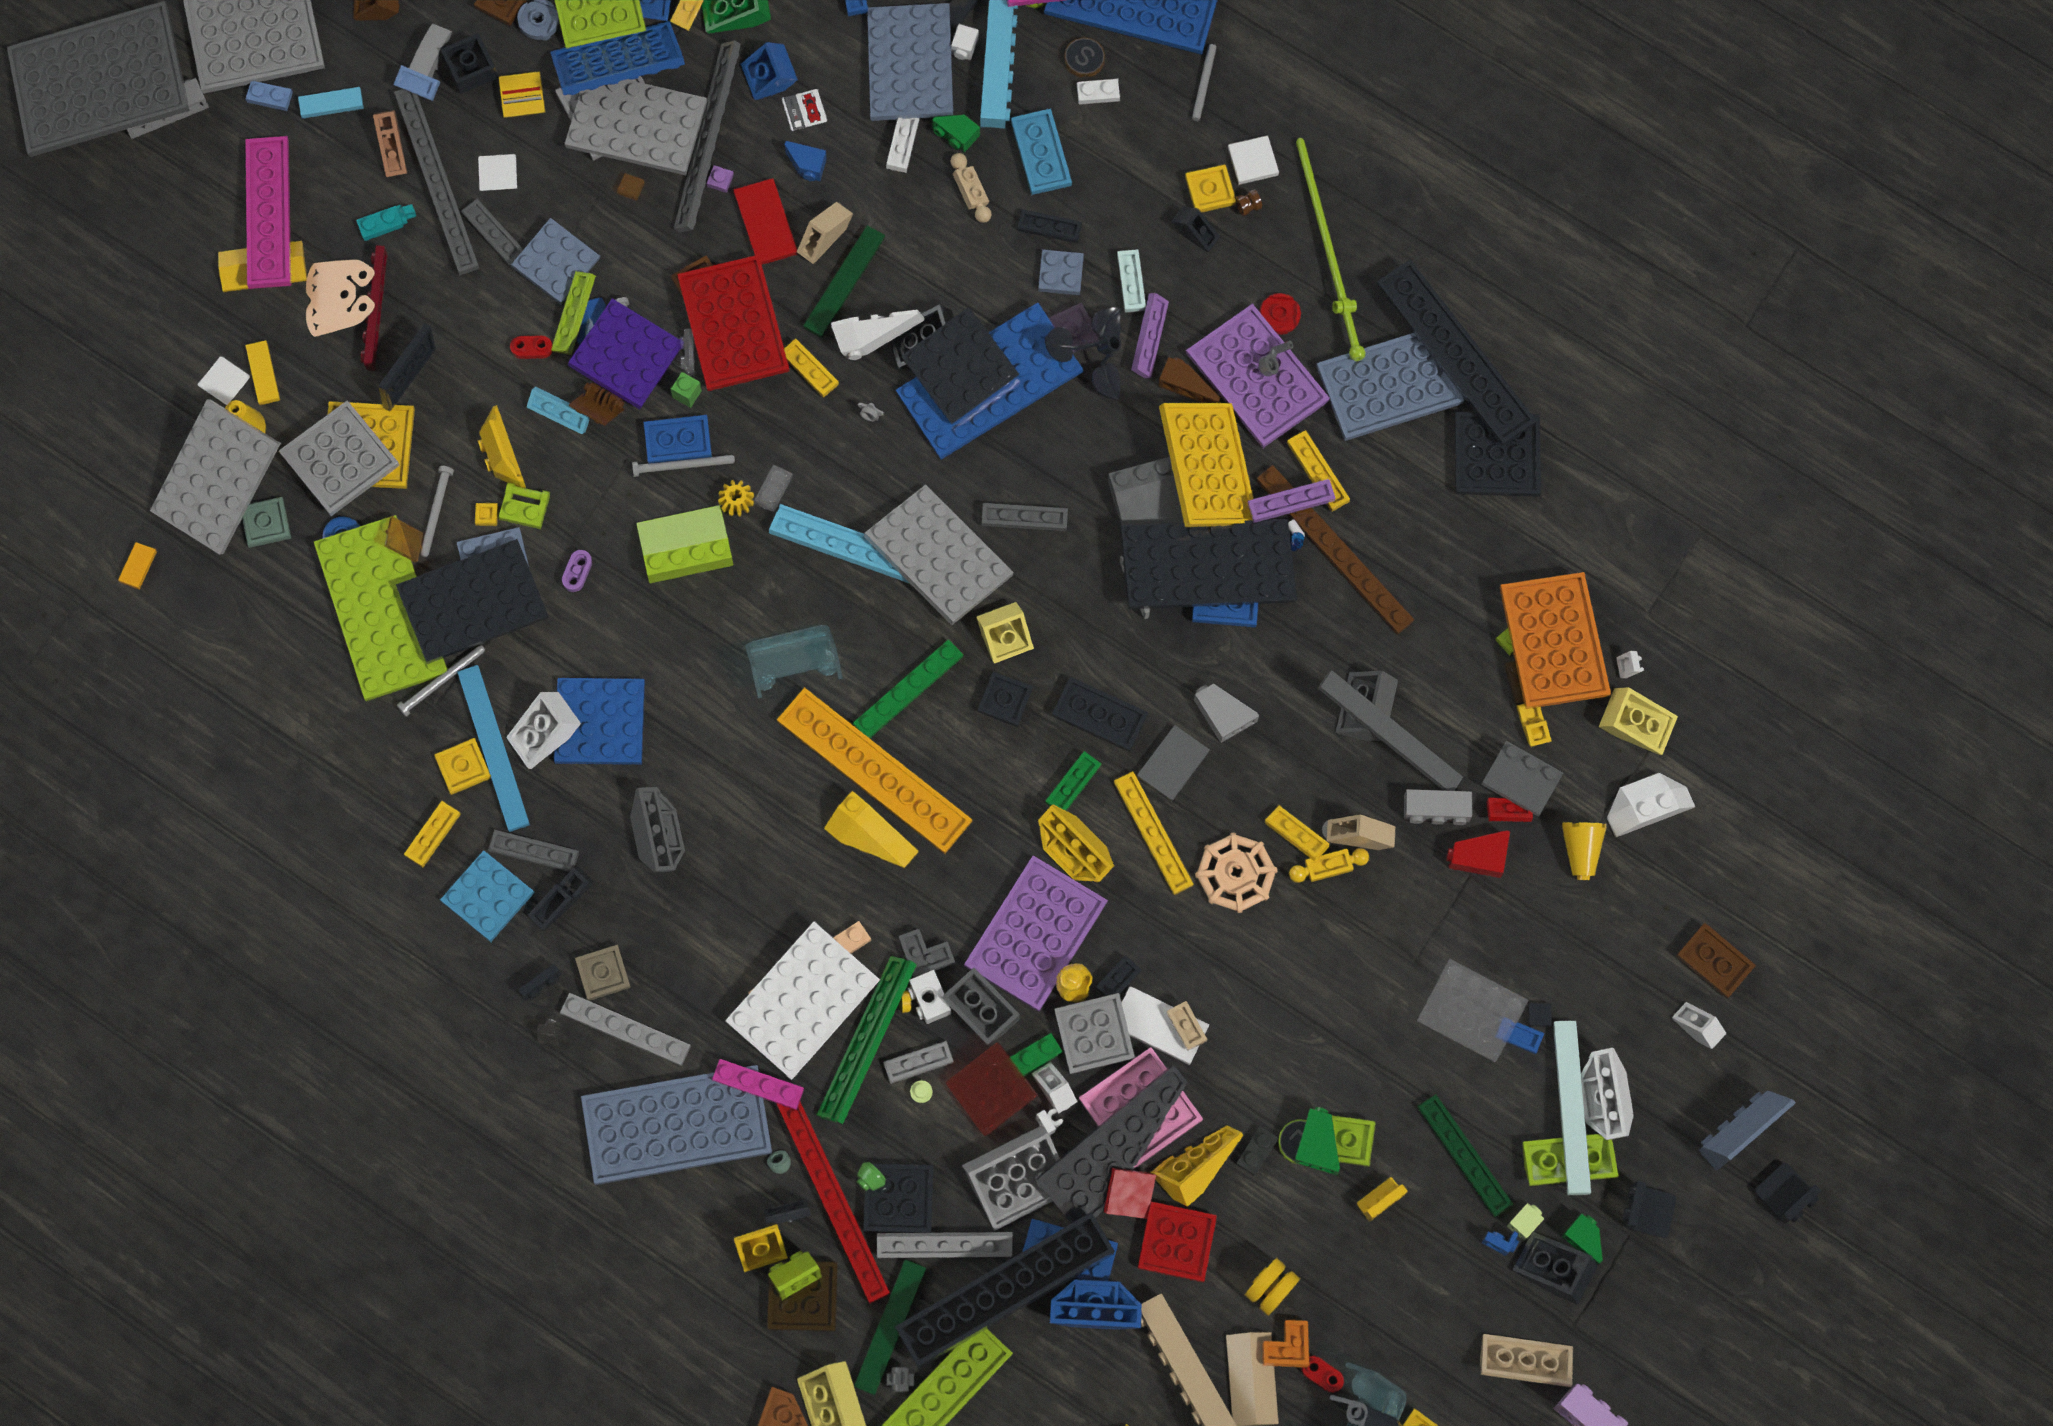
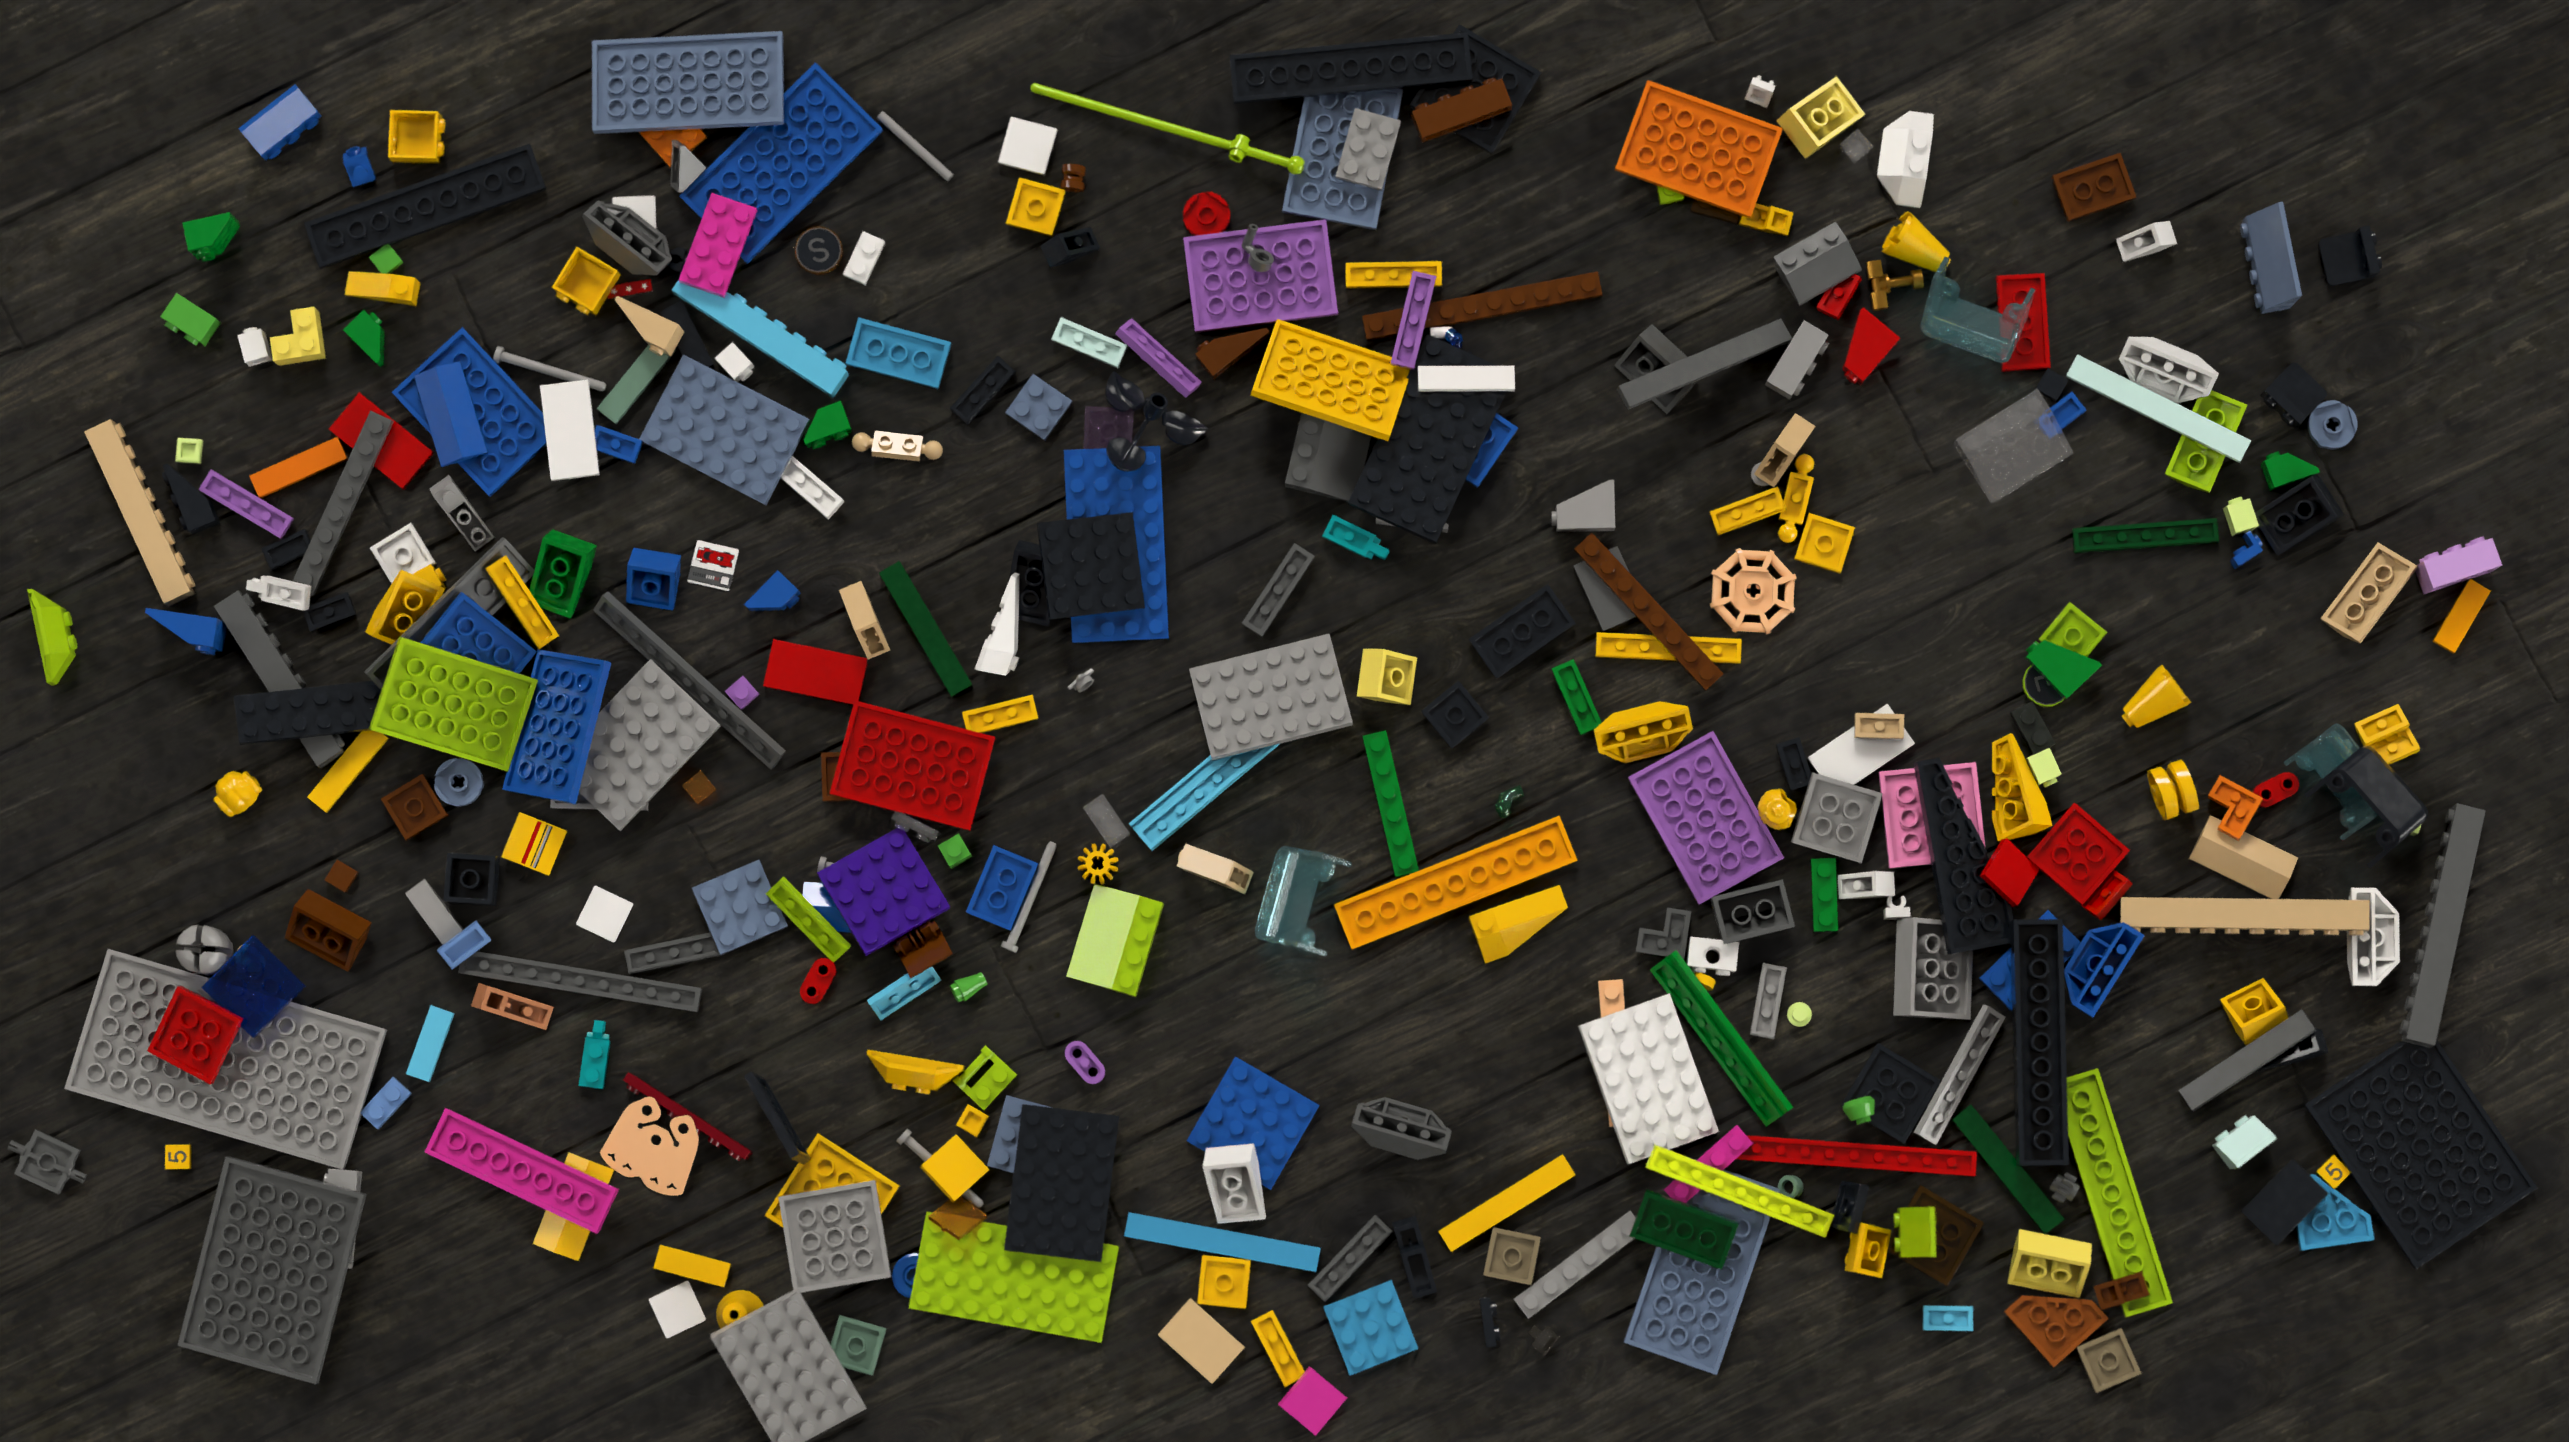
camera: 50 degrees left, 10 degrees up
light grey bar [397,645,485,717] -> none
clear red plate [945,1042,1038,1136] -> none
yellow bracket [1357,1178,1408,1222] -> none
none -> yellow tile [920,1134,989,1203]
none -> bright green cone [950,972,987,1003]
none -> tan tile [1158,1298,1245,1384]
none -> tan slope [1177,844,1254,894]
none -> dark pink tile [1278,1366,1347,1436]
none -> teal hinge [1322,515,1389,560]
none -> light grey plate [1336,108,1401,191]
none -> reddish brown brick [1412,78,1512,143]
none -> white tile [1418,366,1515,392]
none -> yellow tile [1438,1154,1575,1252]
none -> clear green arm [1495,785,1524,818]
none -> reddish brown plate [1574,533,1723,691]
none -> dark green plate [1630,1189,1739,1270]
none -> neon yellow tile [1646,1144,1835,1238]
none -> yellow tile [1794,513,1855,574]
none -> clear plate [1839,129,1874,163]
none -> pearl gold bar [1865,260,1924,311]
none -> clear light blue windscreen [1920,257,2035,363]
none -> medium azure plate [1923,1306,1973,1331]
none -> red tile [1996,273,2051,372]
none -> yellowish green brick [2025,748,2062,788]
none -> red plate [2081,869,2133,920]
none -> yellow cone [2122,665,2191,728]
none -> sand blue plate [2308,400,2358,449]

